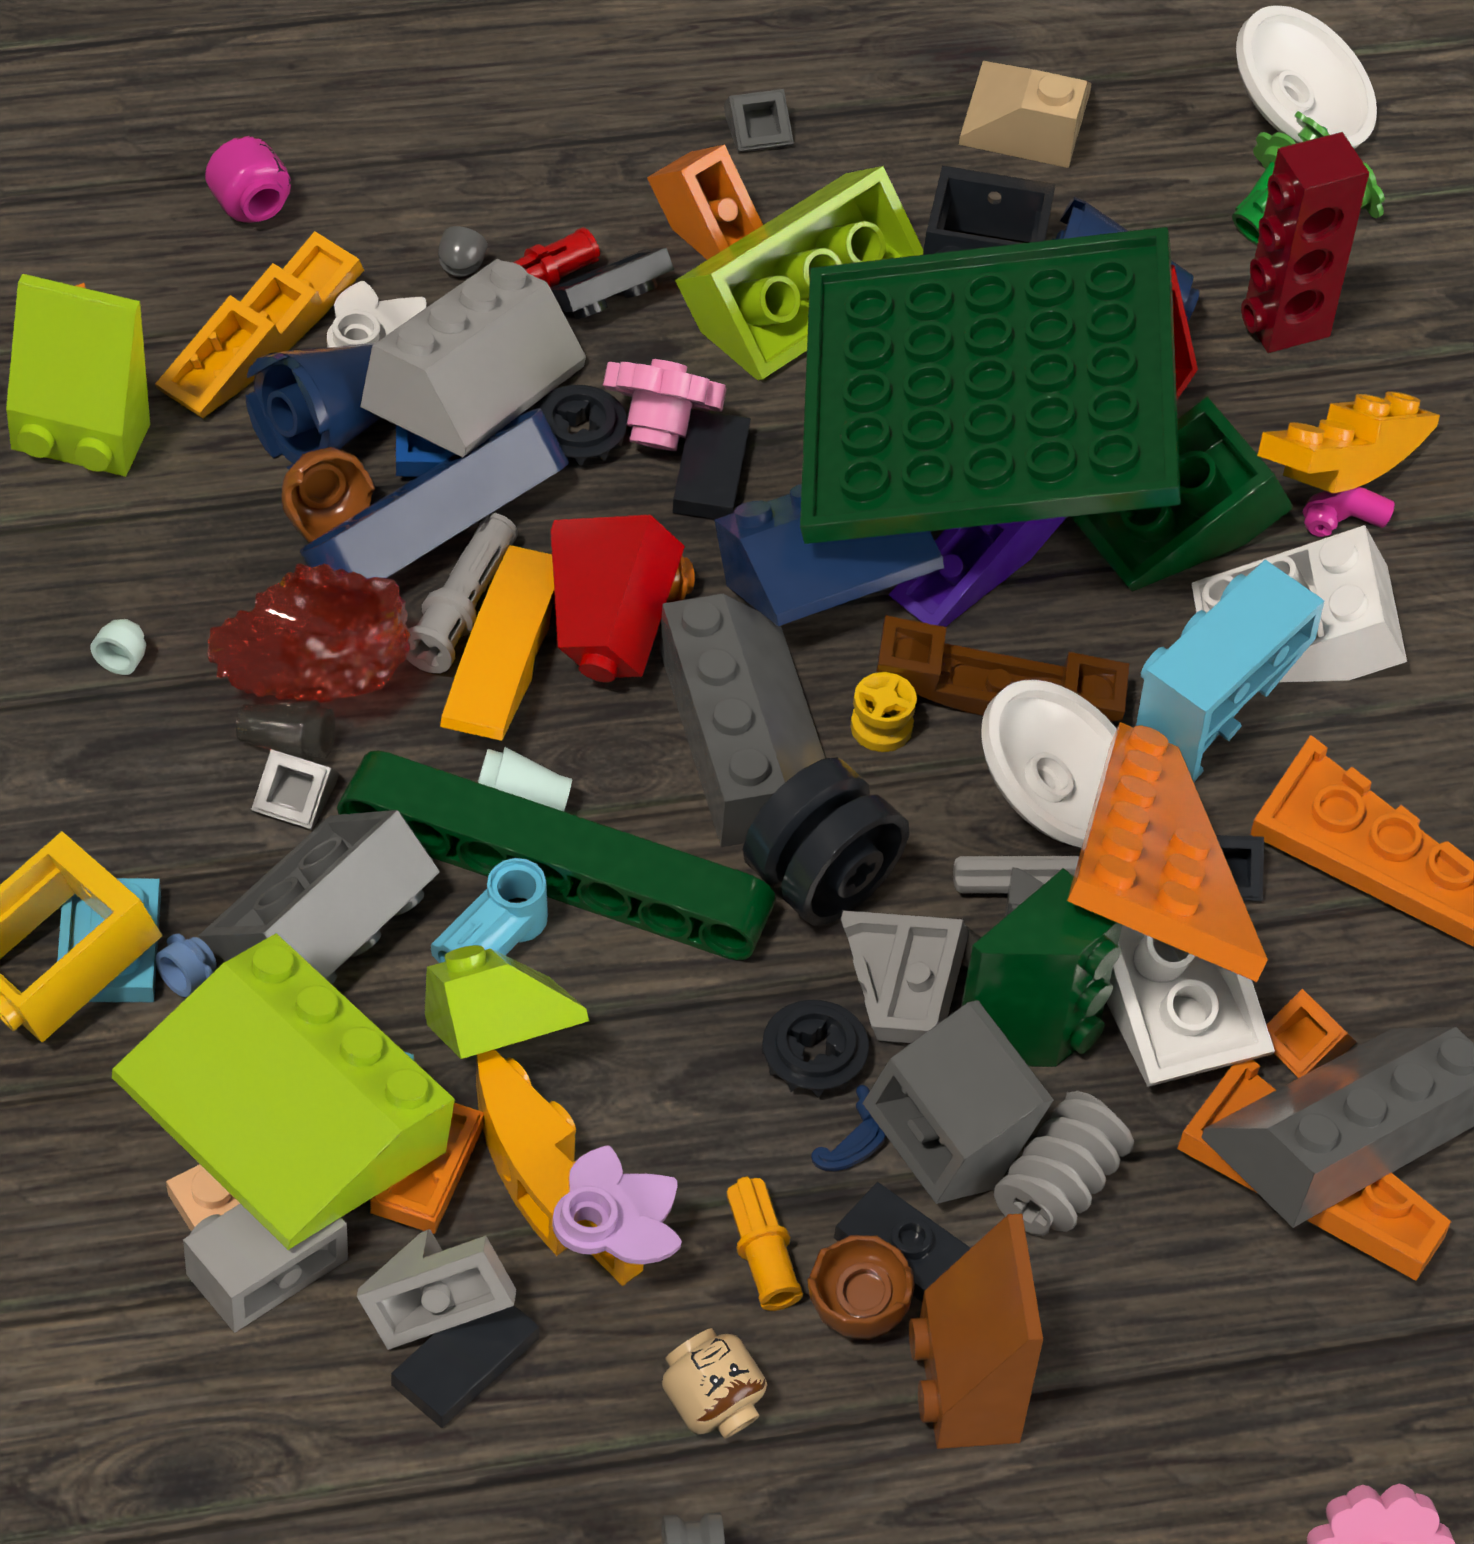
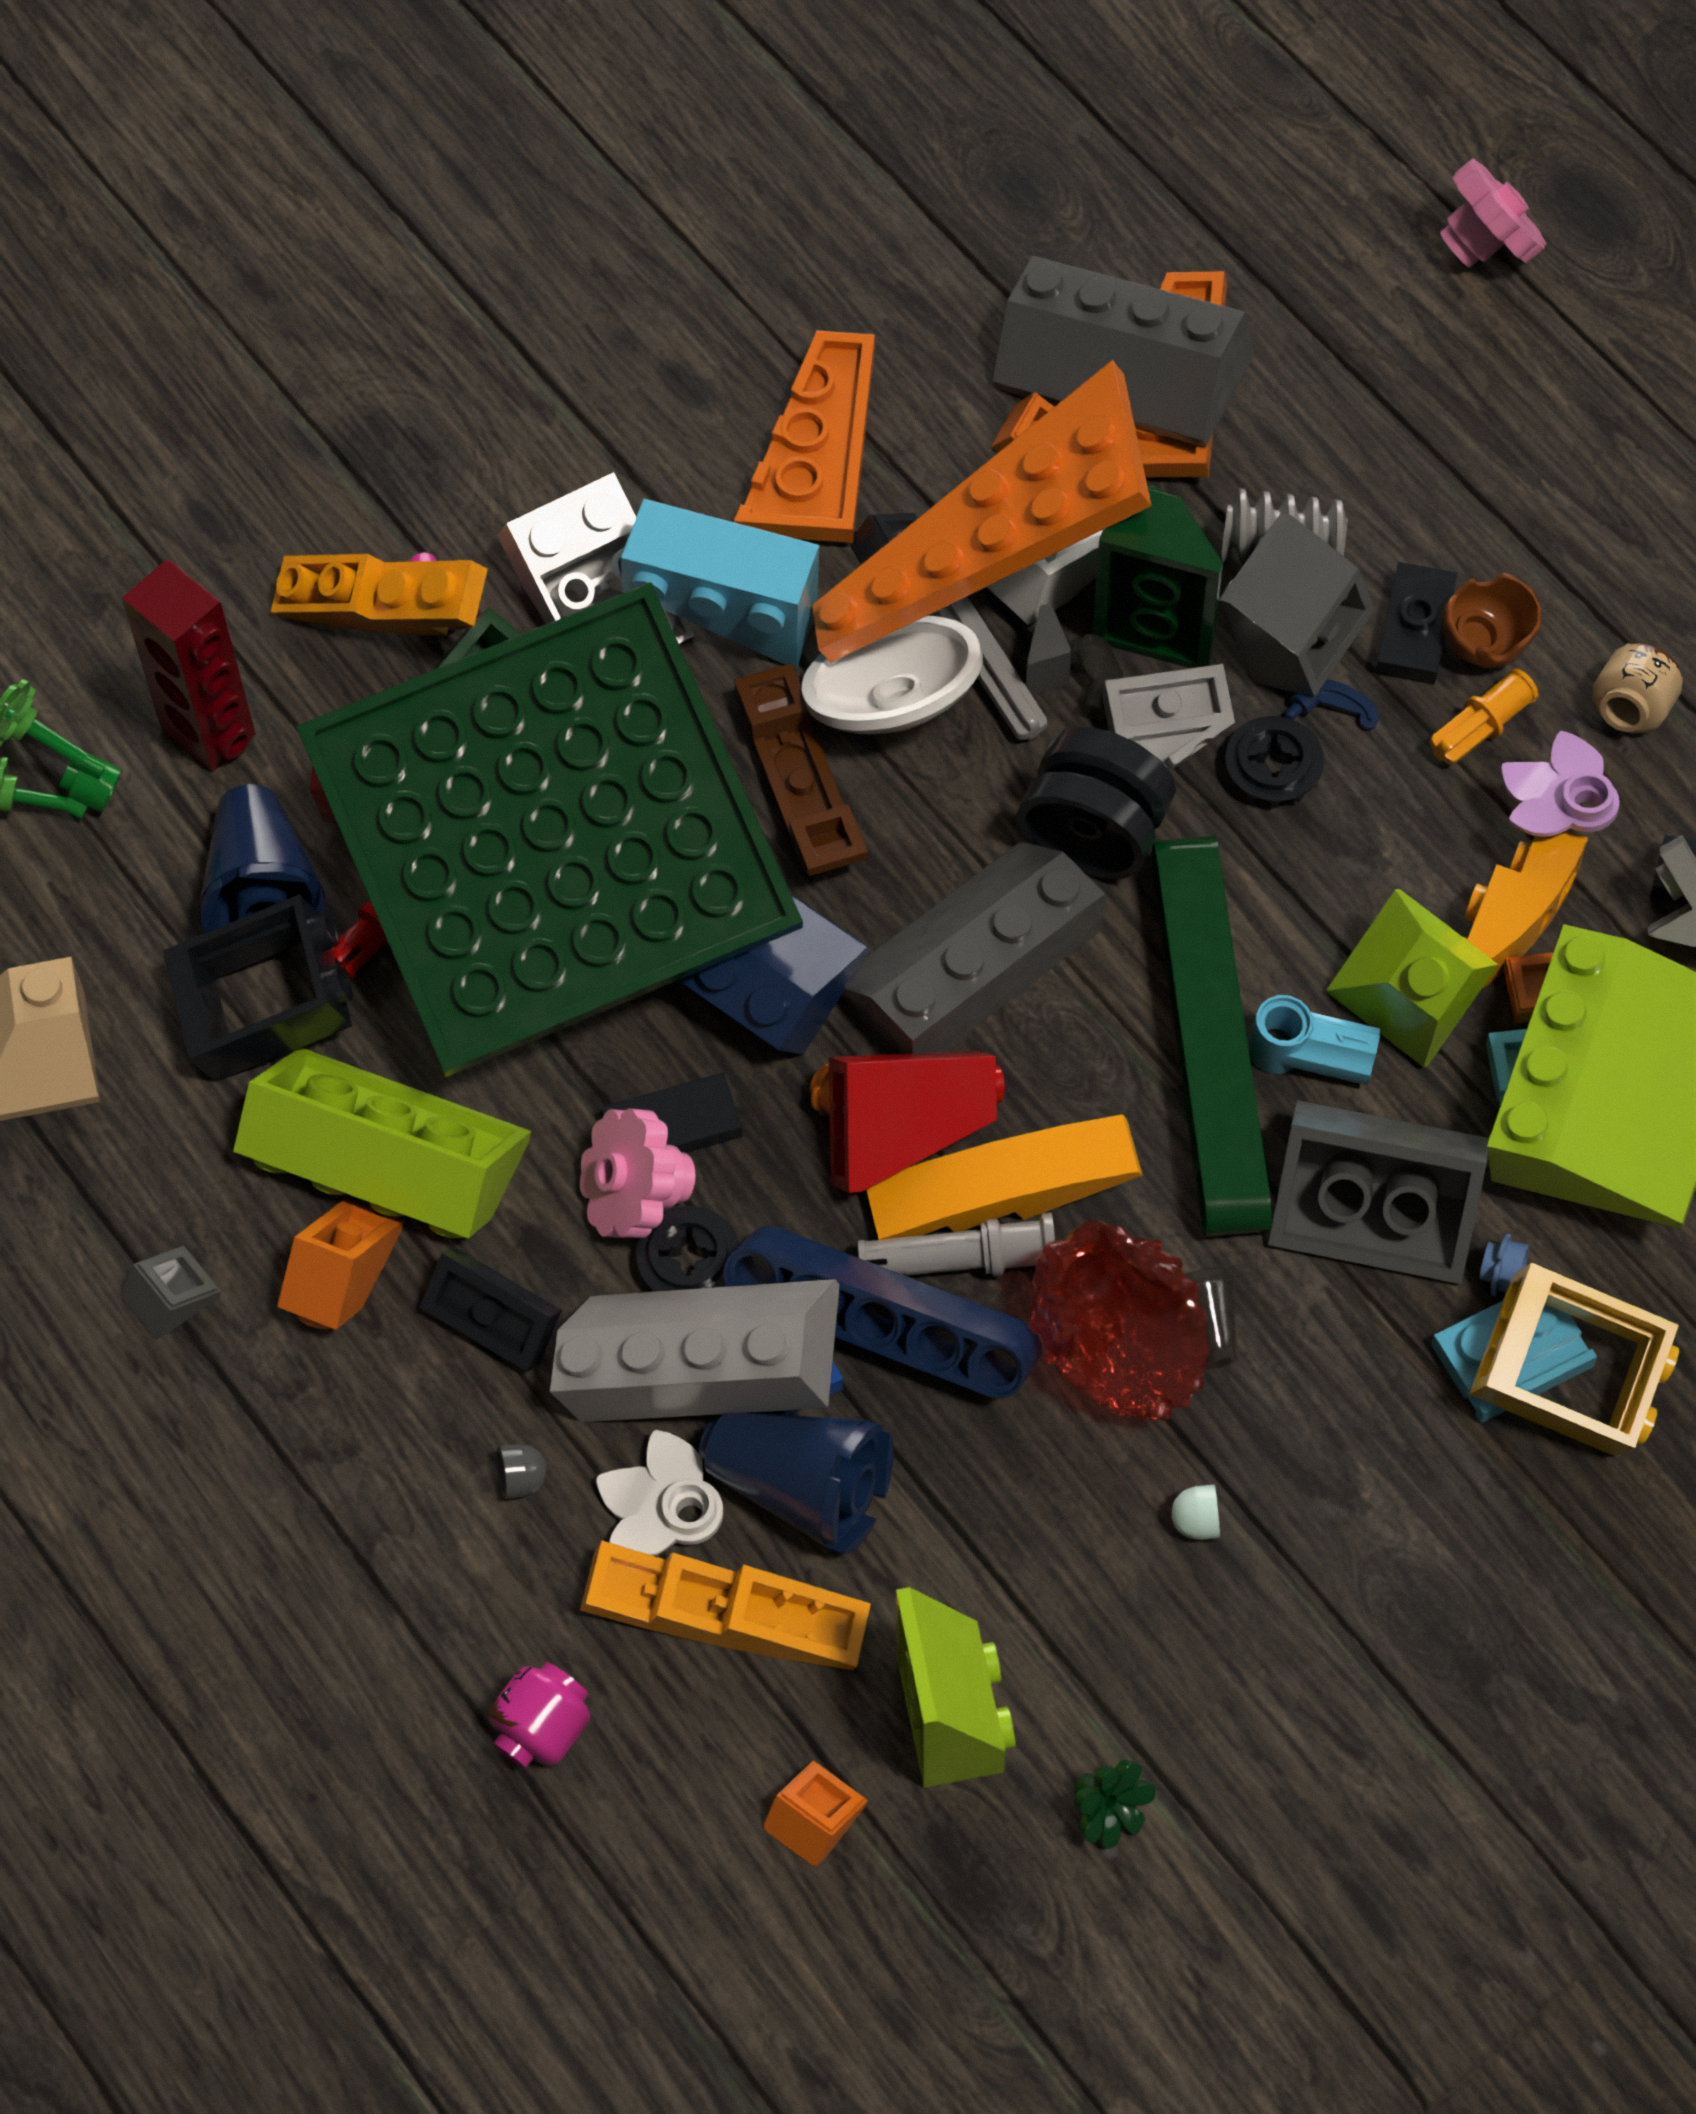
camera: 110 degrees left, 10 degrees up
light grey slope [251,749,339,830] -> none
dark orange hair [281,447,375,542] -> none
light aqua cone [478,747,572,811] -> none
red pin [513,227,600,288] -> none
yellow wheel [850,672,917,752] -> none
dark orange slope [909,1213,1043,1449] -> none

